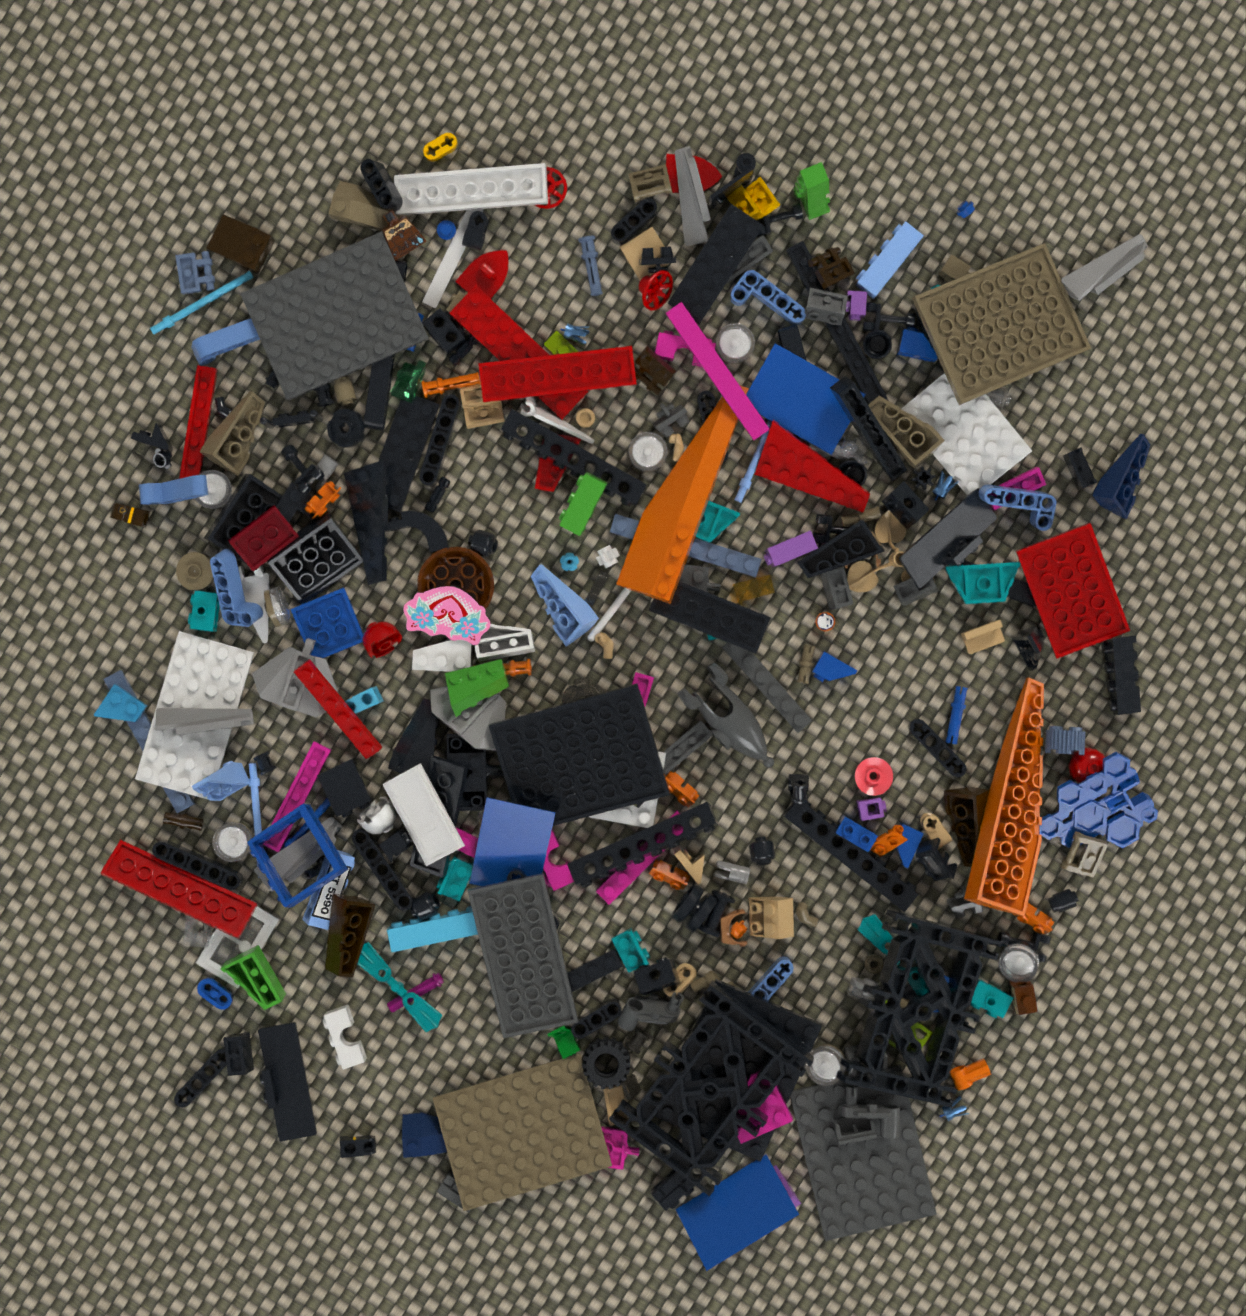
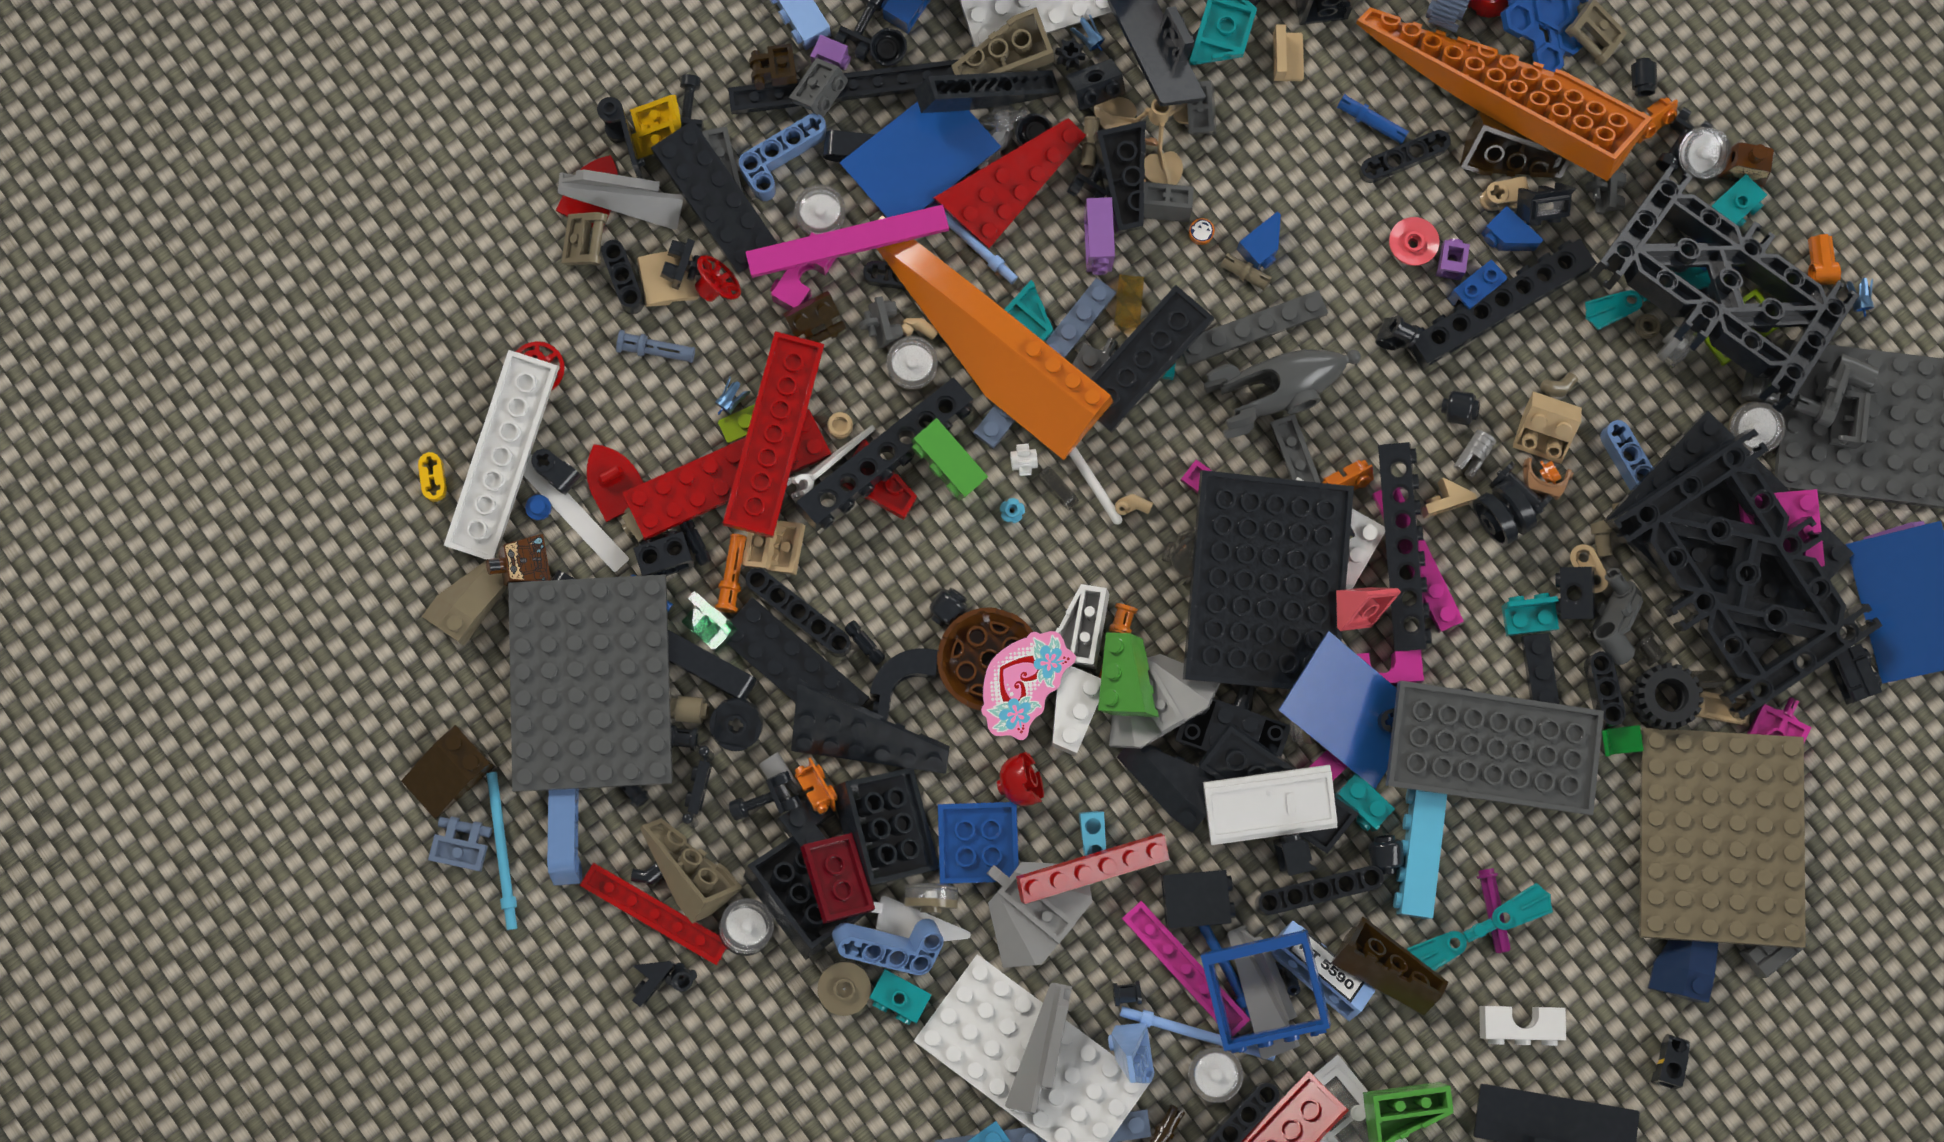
camera: 80 degrees left, 10 degrees down
dark brown leg [110,503,151,528] -> none
medium blue beam [139,475,208,505] -> none
white cylinder [357,796,396,834] -> none
black beam [360,159,403,211] -> none
light blue wedge [531,564,599,646] -> none
orange hinge [649,860,690,890] -> none
bright green wedge [793,162,830,220] -> none
orange hinge [870,825,907,857] -> none
none -> coral slope [1336,587,1401,631]

